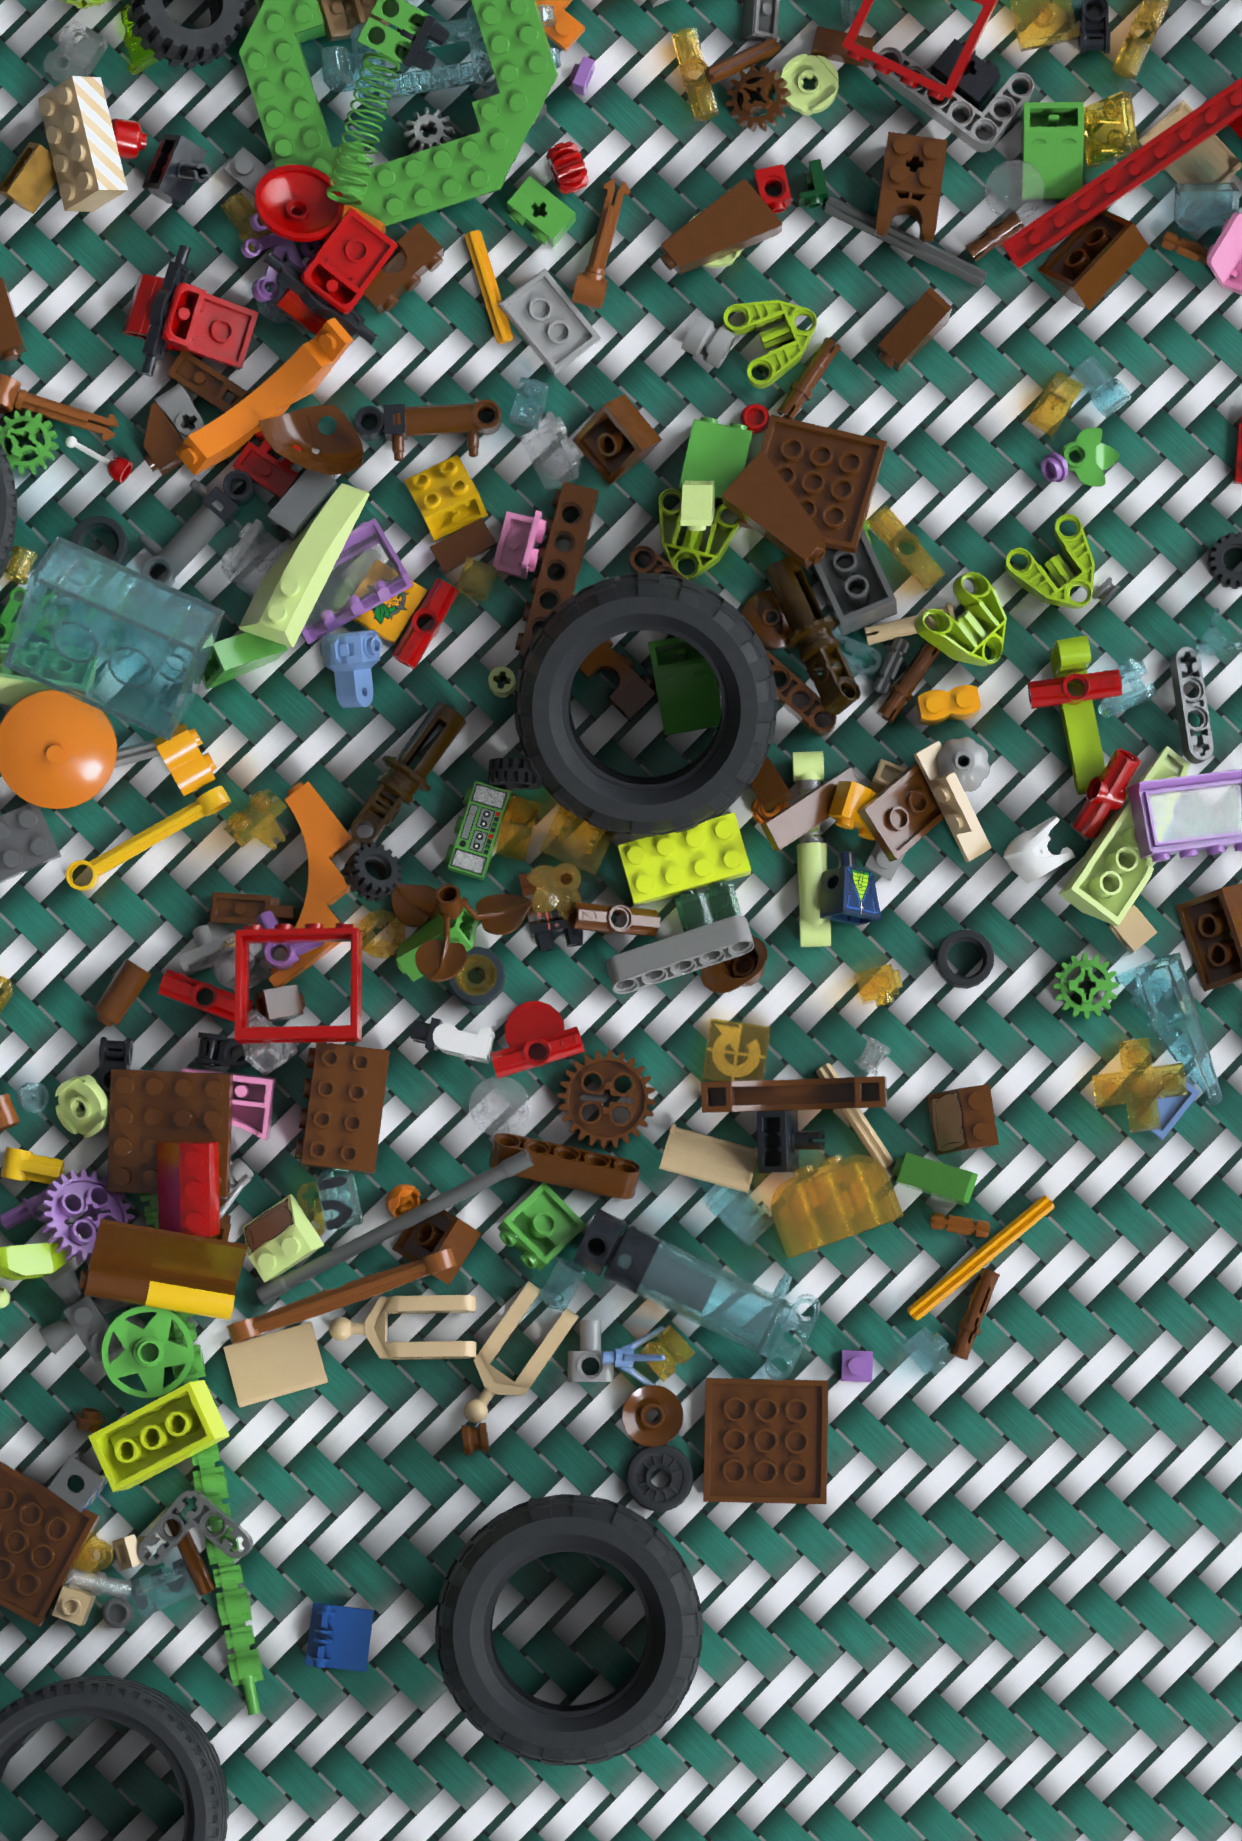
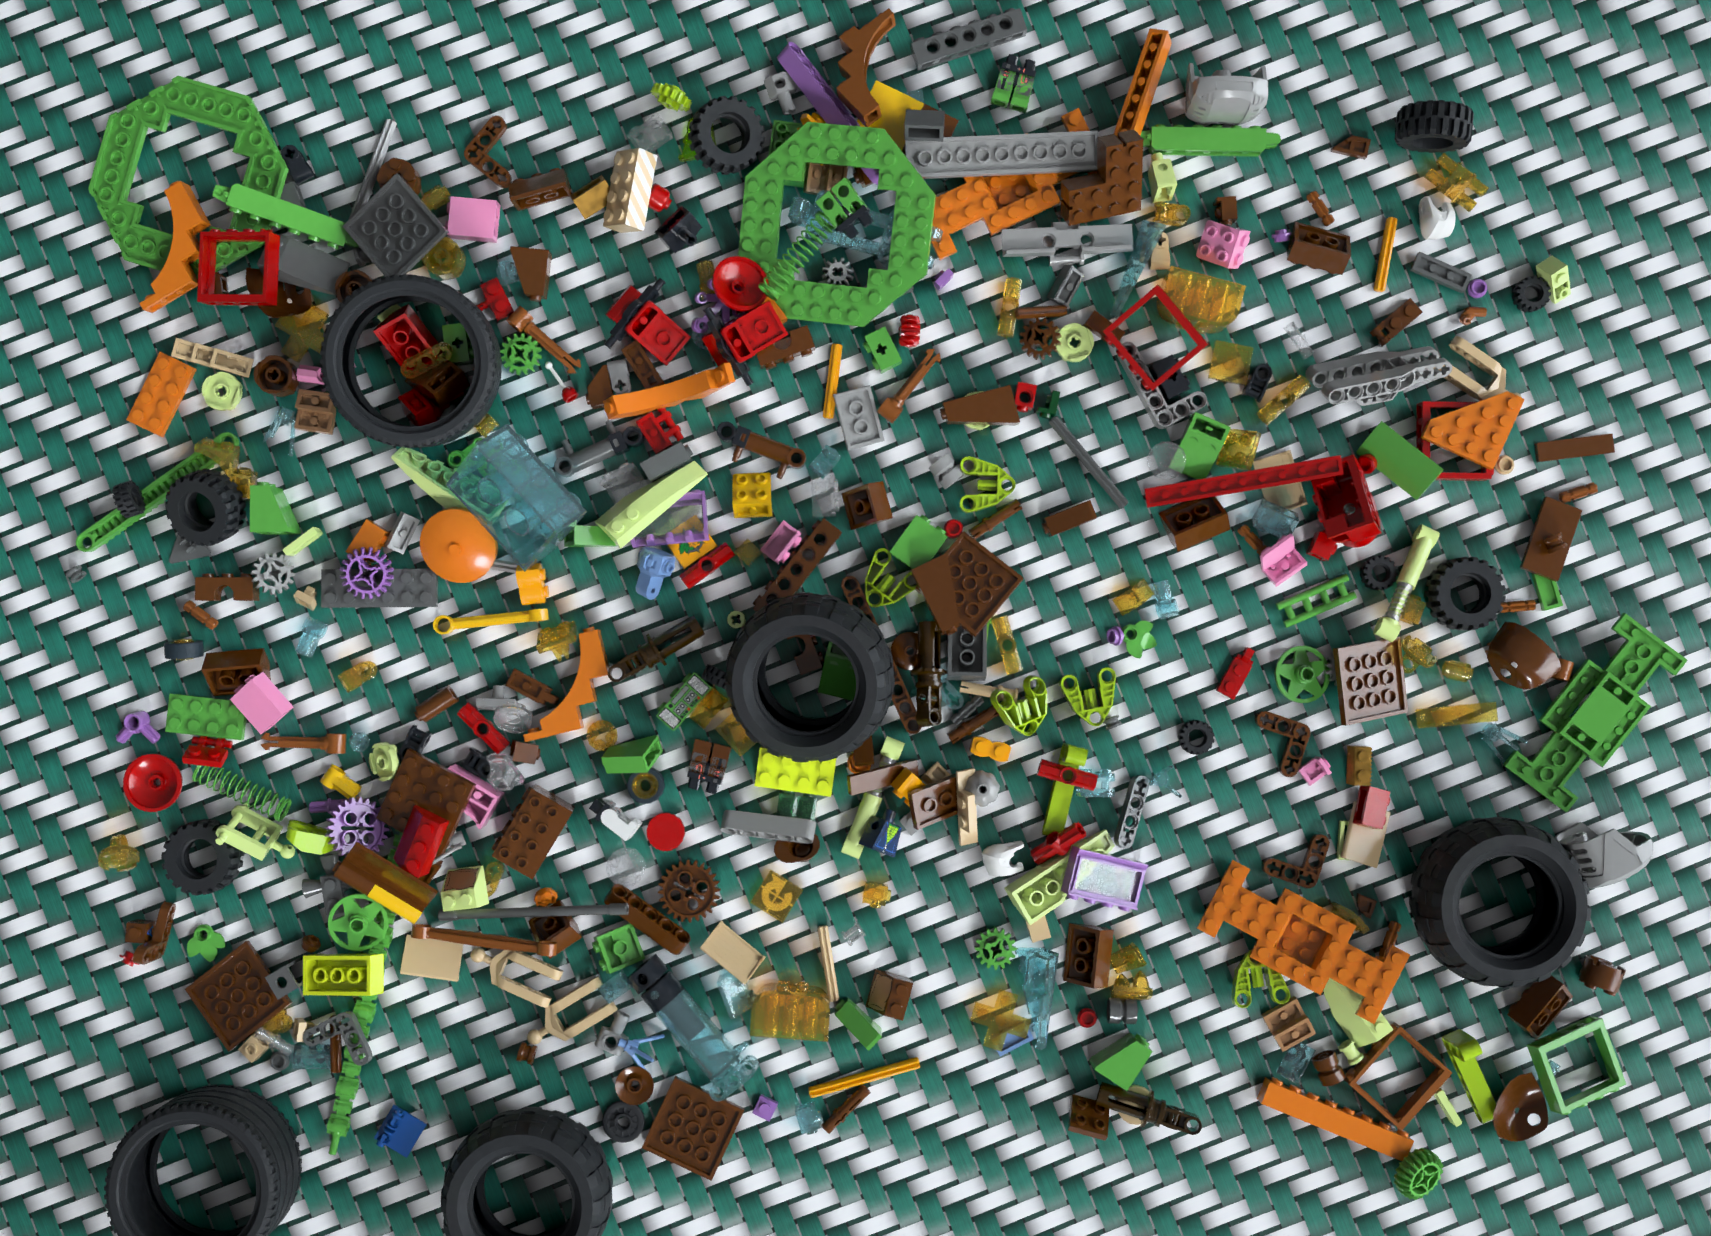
camera: 20 degrees right, 5 degrees up
black tyre [70,516,129,575] -> none
light grey plate [224,147,271,197] -> none
red window [234,923,362,1044] -> none
medium lavender axle [256,911,324,970] -> none
reddish brown piece [259,405,364,475] -> none
clear light blue slope [317,1168,363,1230] -> none
black tyre [343,843,402,902] -> none
reddish brown plant [392,883,531,982] -> none
reddish brown tile [430,517,497,574] -> none
red piece [490,1026,585,1079] -> none
clear yellow plate [526,863,581,920] -> none
reddish brown piece [567,902,660,937] -> none
clear yellow wheel [638,1324,696,1382] -> none
yellowish green slope [681,480,715,531] -> none
reddish brown arch [701,1076,887,1113] -> none
black brick [757,1110,826,1173] -> none
reddish brown brick [874,132,948,243] -> none
dark orange axle [930,1212,990,1238] -> none
black tyre [936,930,994,989] -> none
reddish brown pin [965,211,1025,262] -> none

